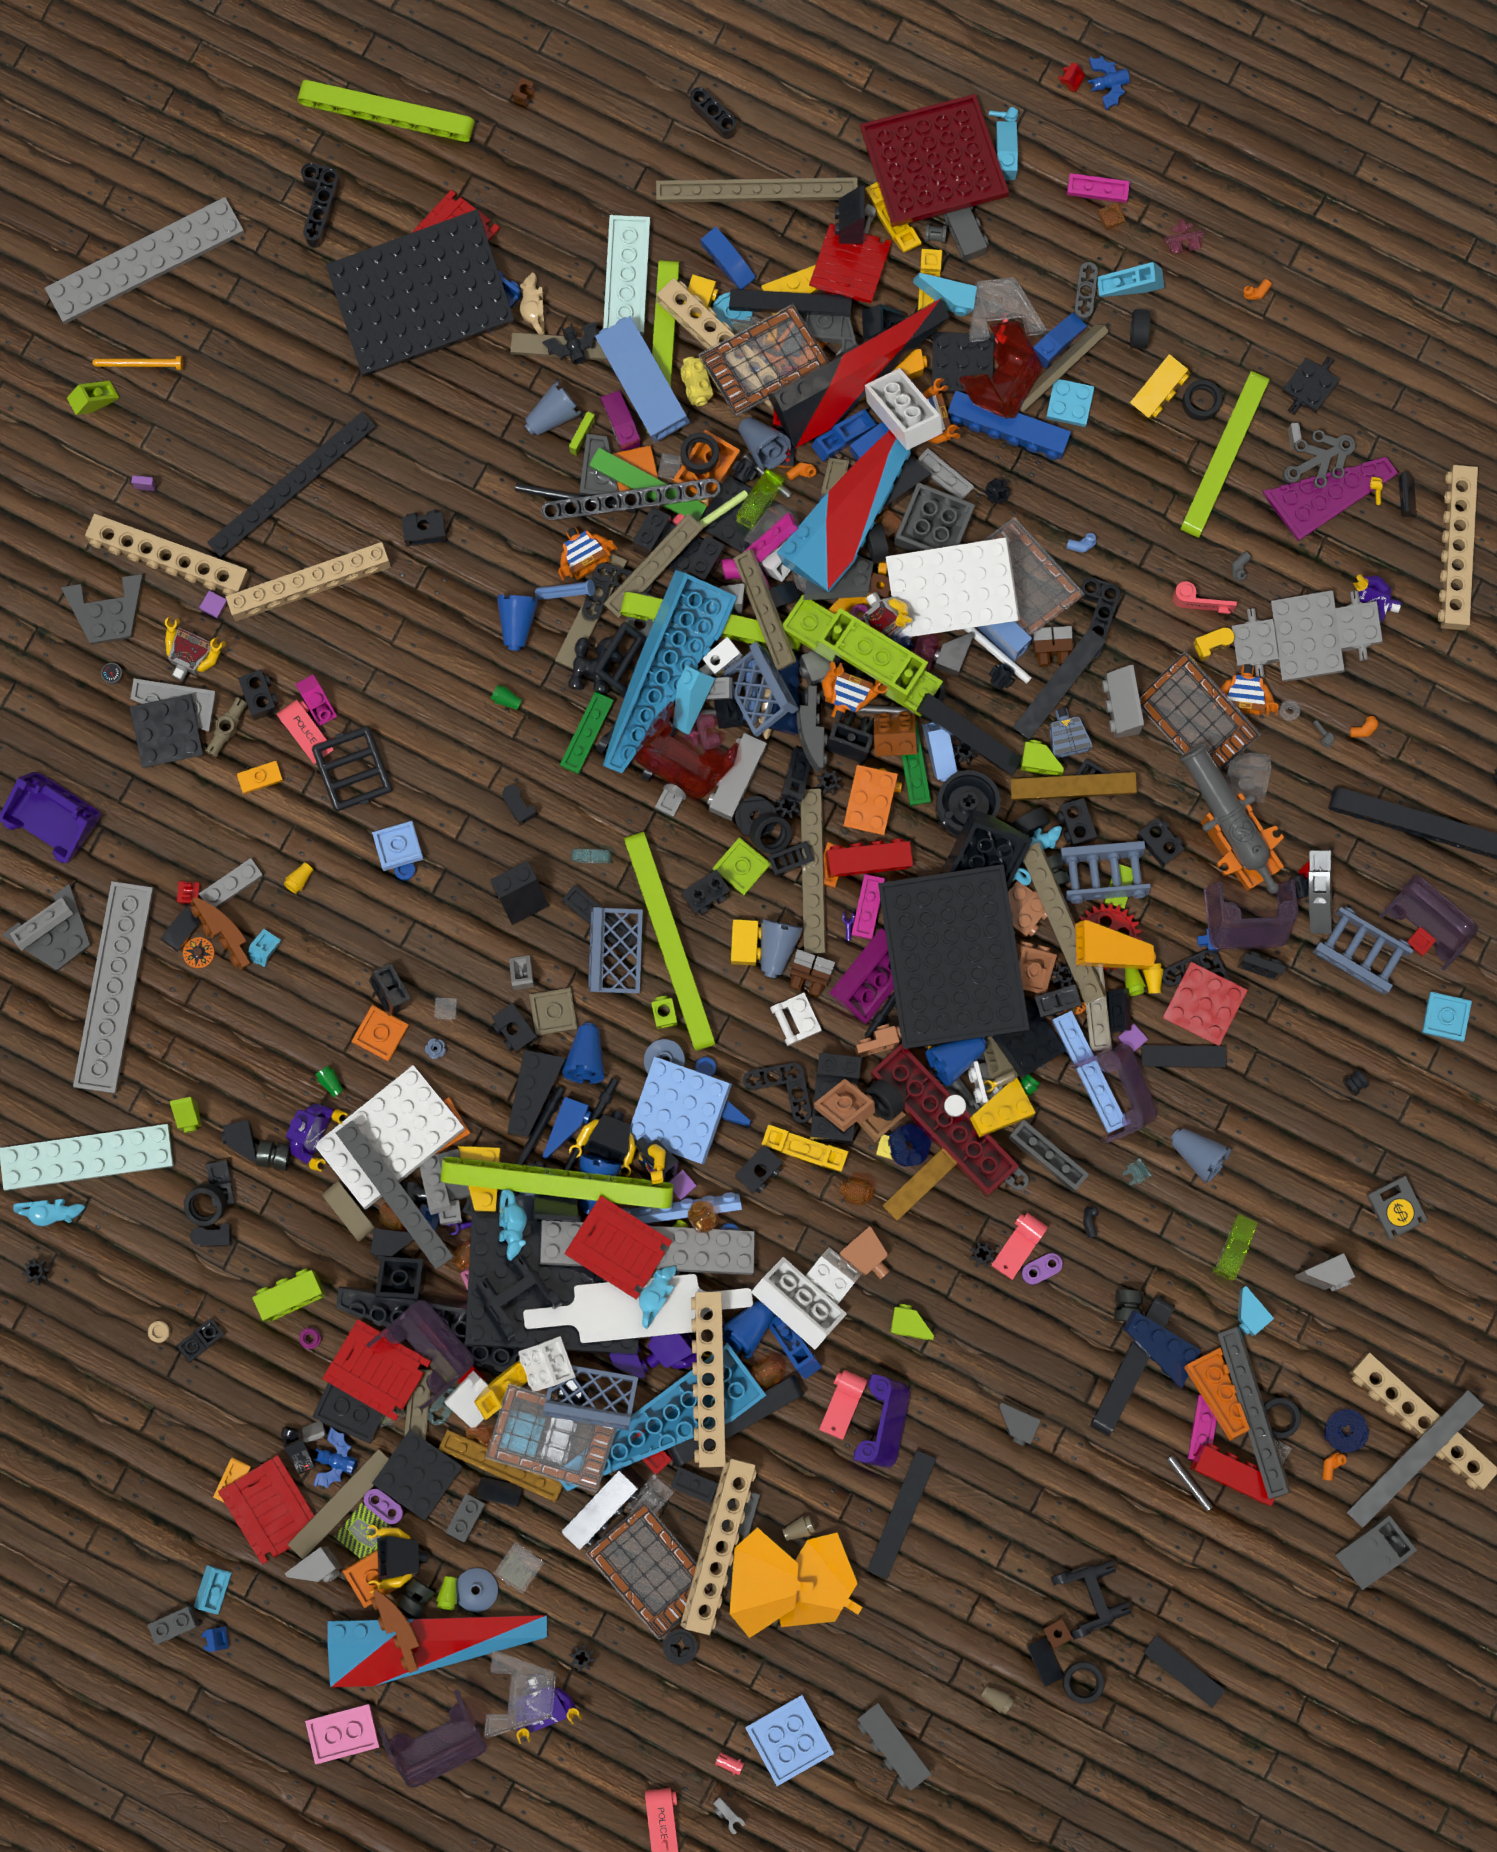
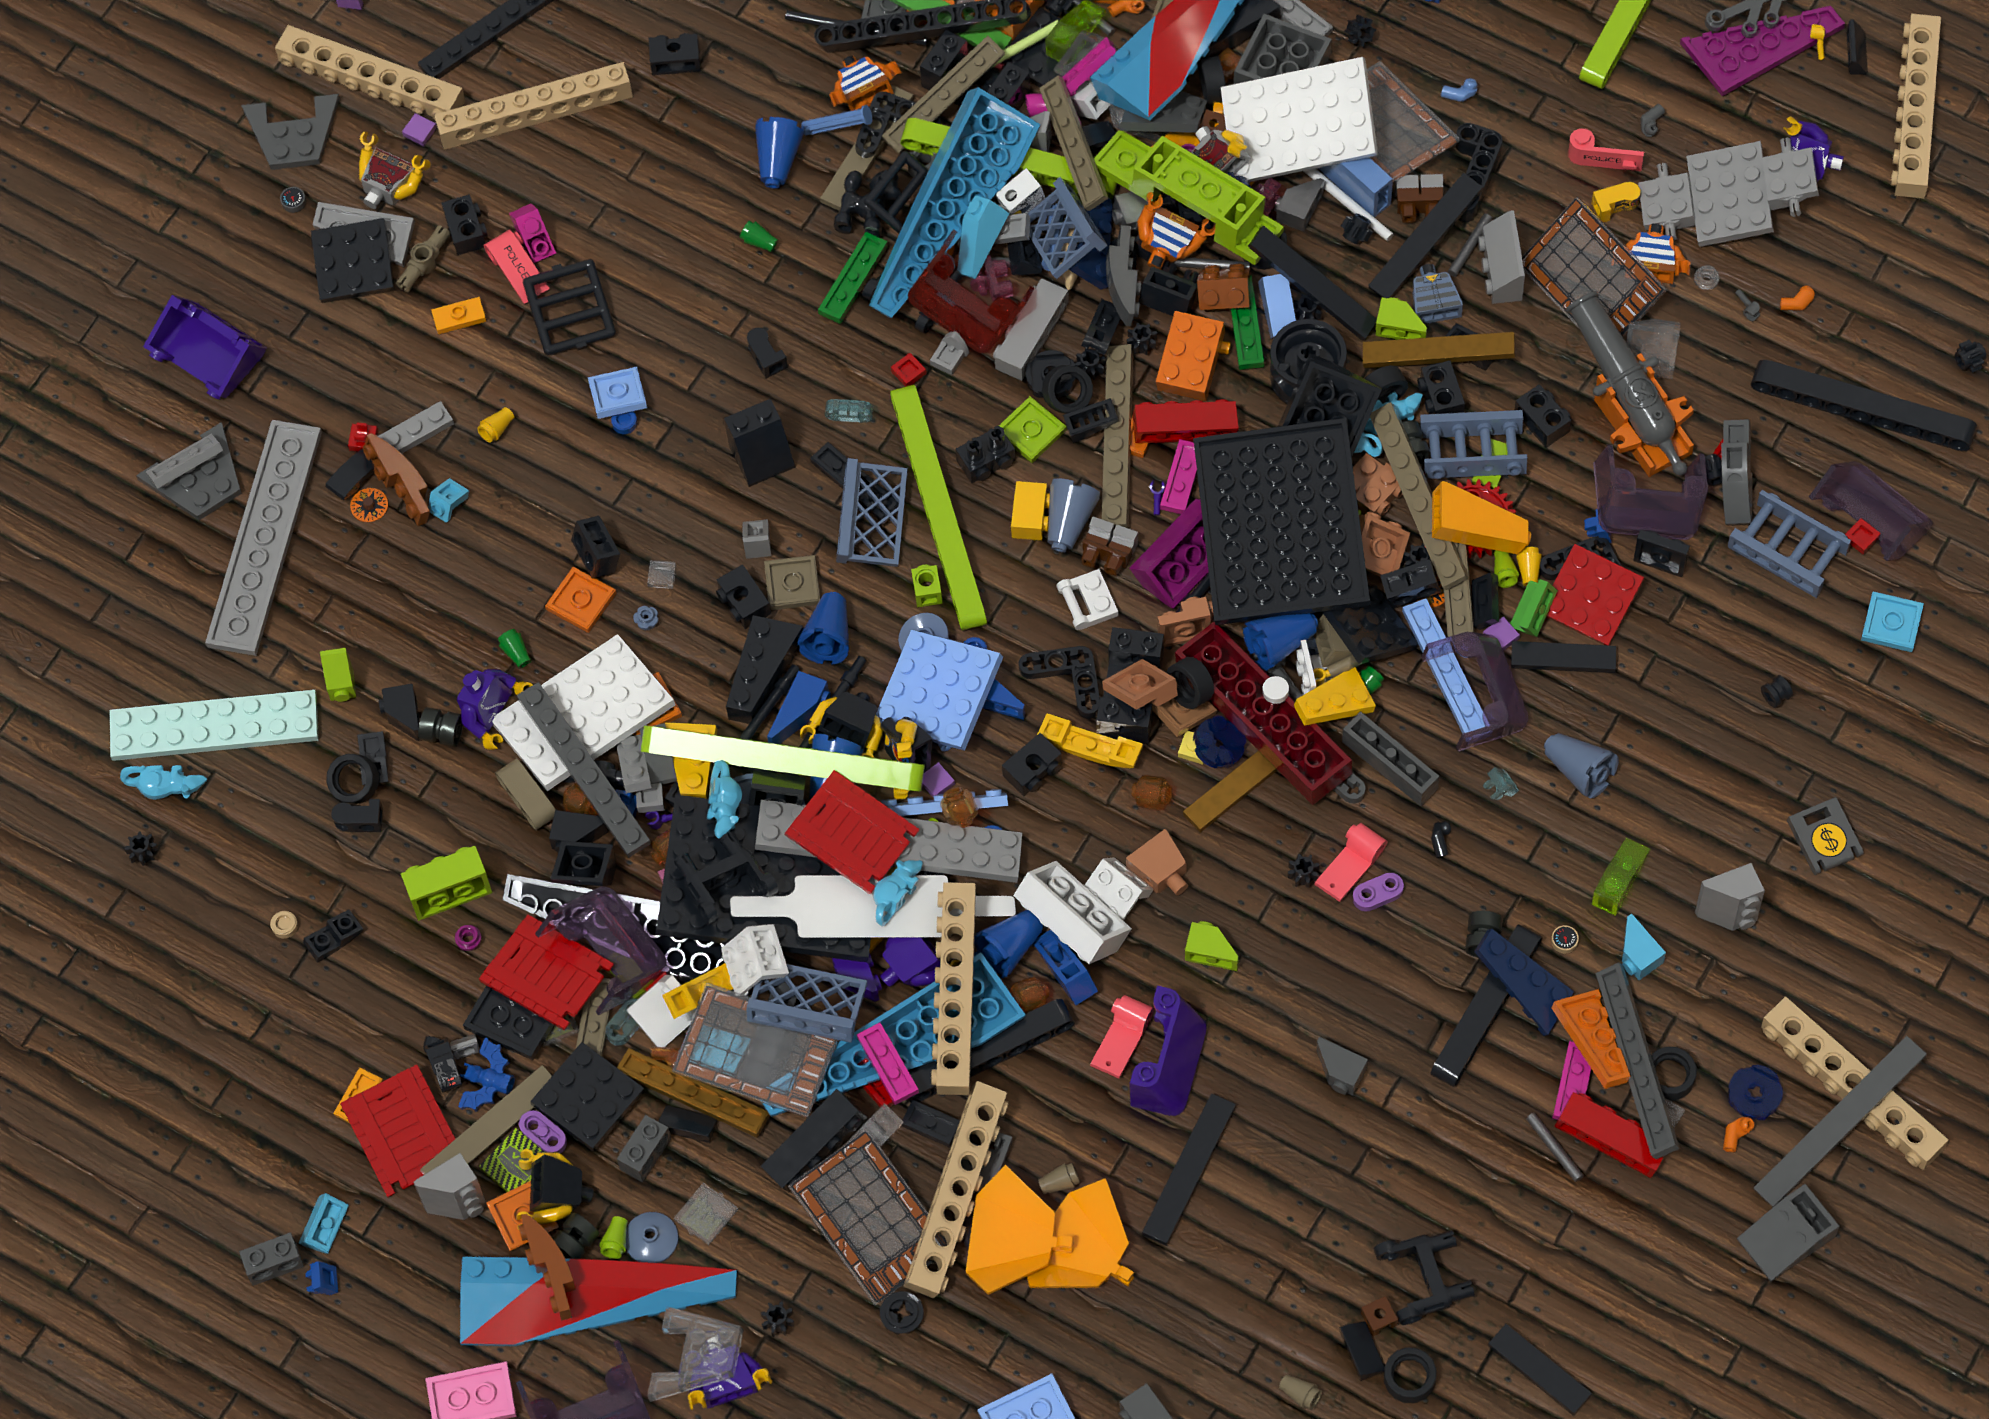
camera: 10 degrees right, 15 degrees down
none -> dark pink plate [857,1022,919,1105]
none -> red plate [891,353,926,387]
none -> flat silver bar [1448,214,1492,277]
none -> bright green panel [1510,579,1558,637]
none -> black tile [1551,925,1579,954]

